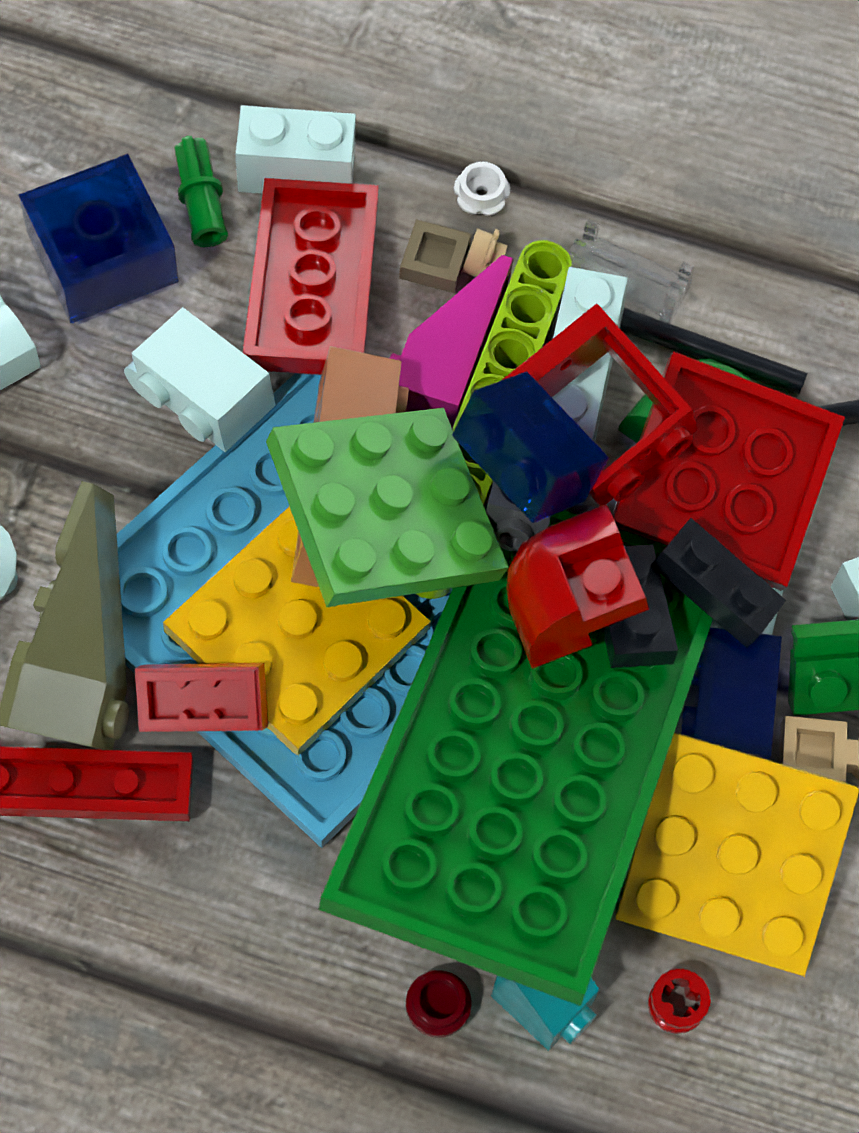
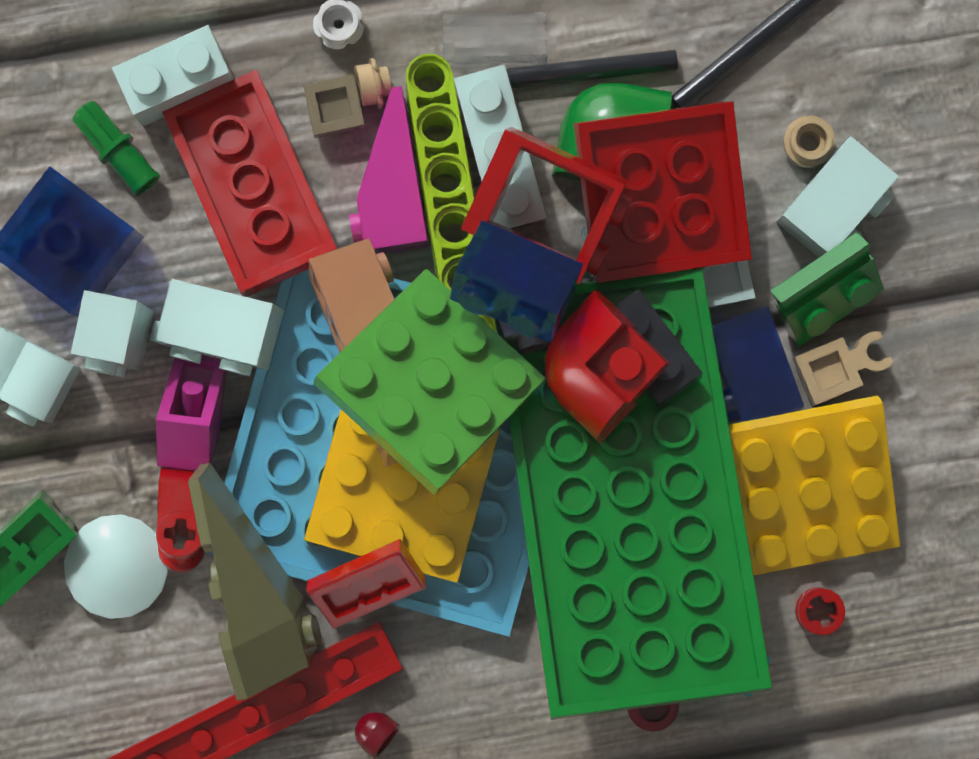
camera: 25 degrees left, 20 degrees up
black plate [651,518,786,648] -> none
none -> light aqua brick [71,290,154,378]
none -> dark pink slope [156,354,227,471]
none -> red piece [156,467,205,573]
none -> dark red hinge [355,712,400,759]

